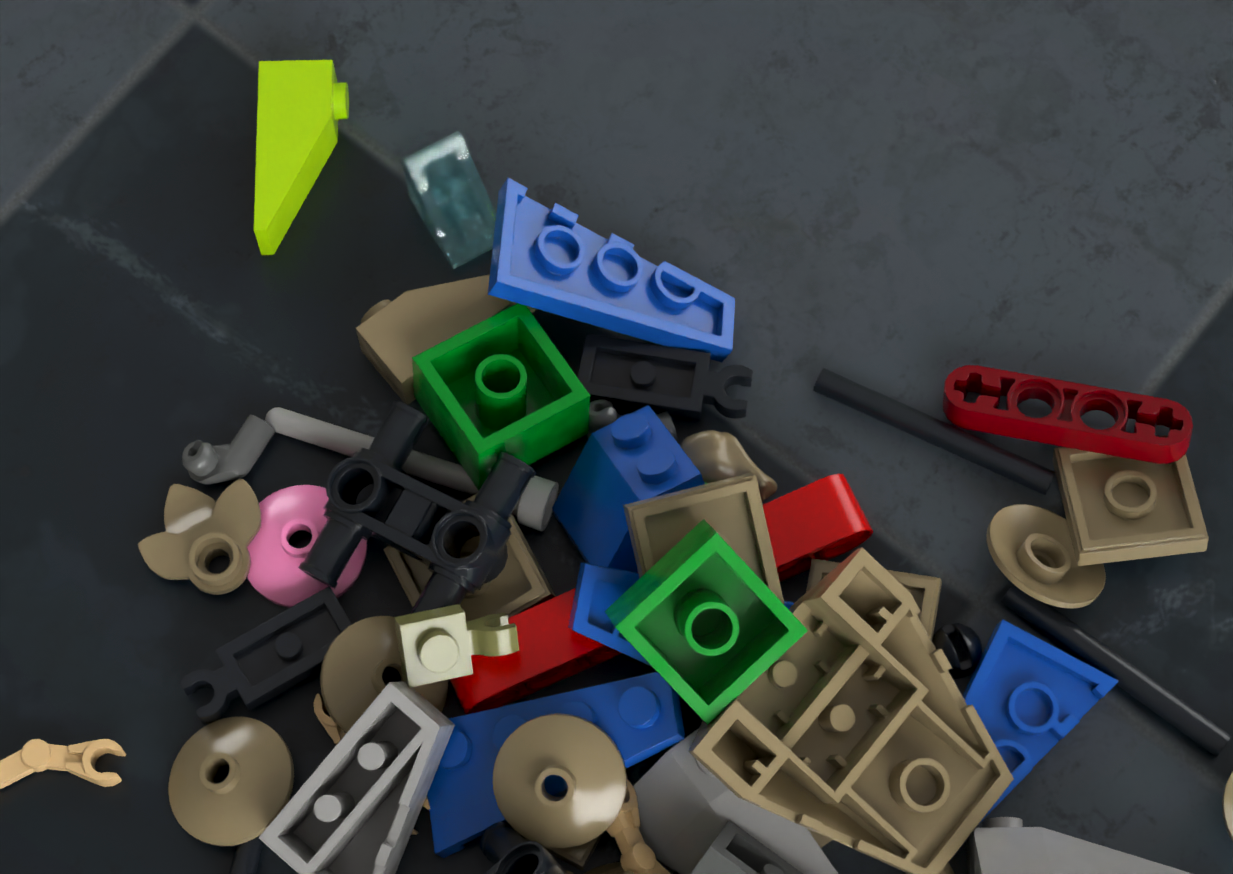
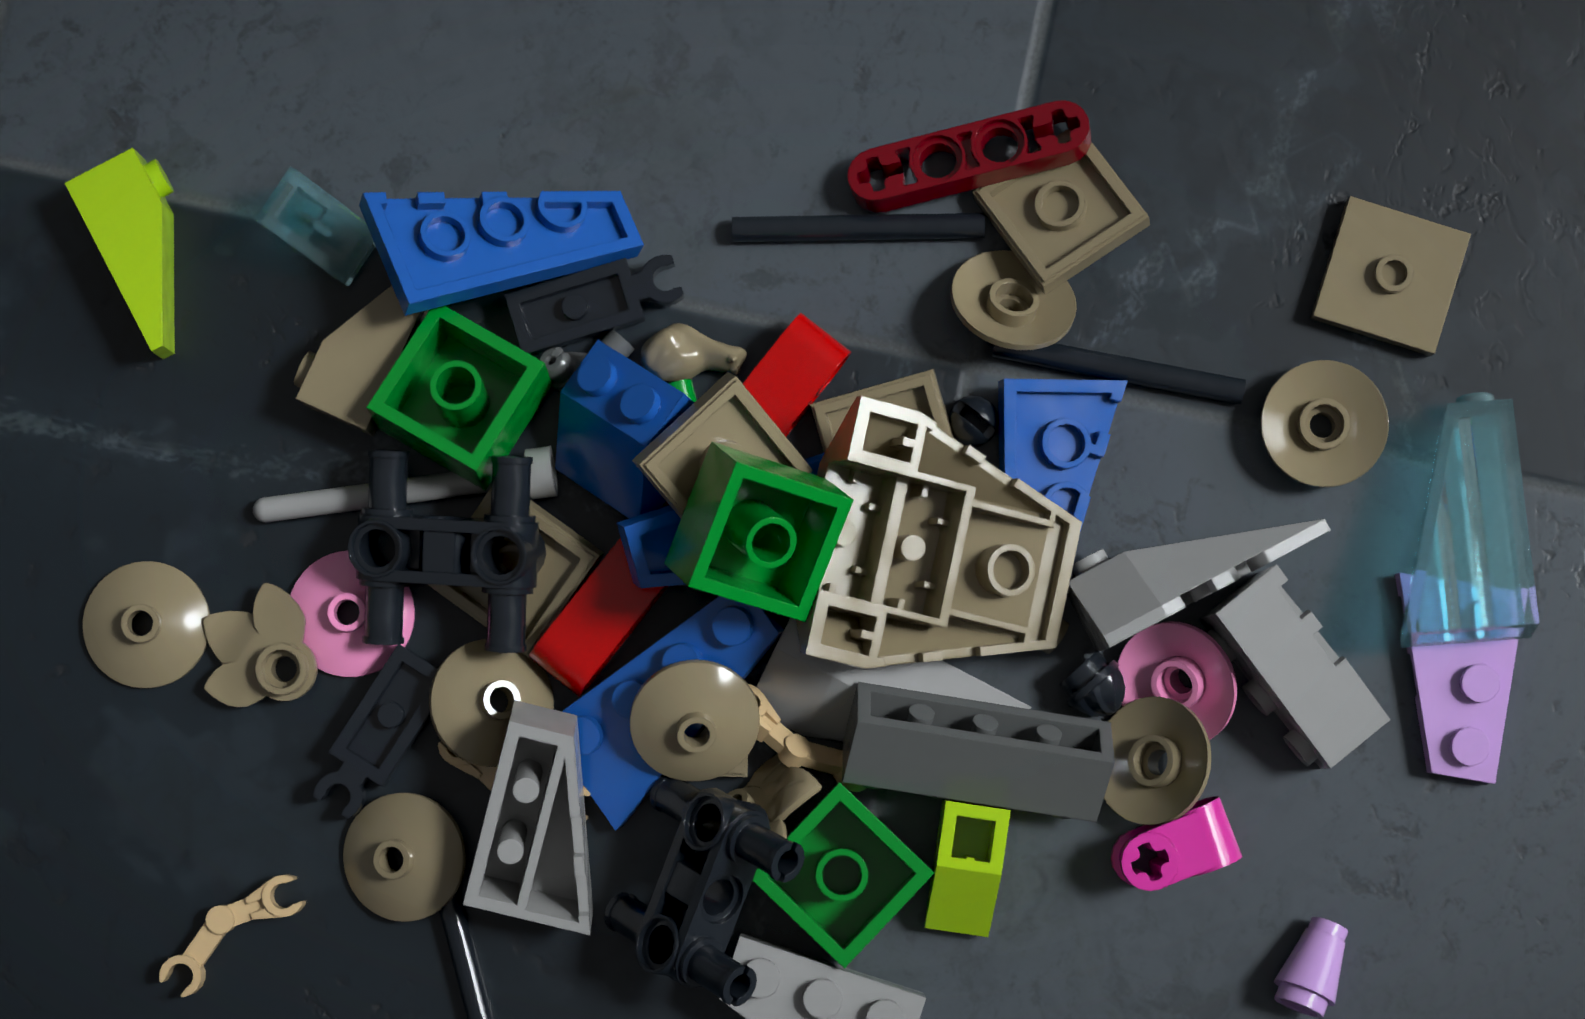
camera: 30 degrees left, 15 degrees up
dark grey arm [181,414,275,485] -> none
plate [394,604,520,688] -> none
none -> dark tan dish [83,561,210,688]

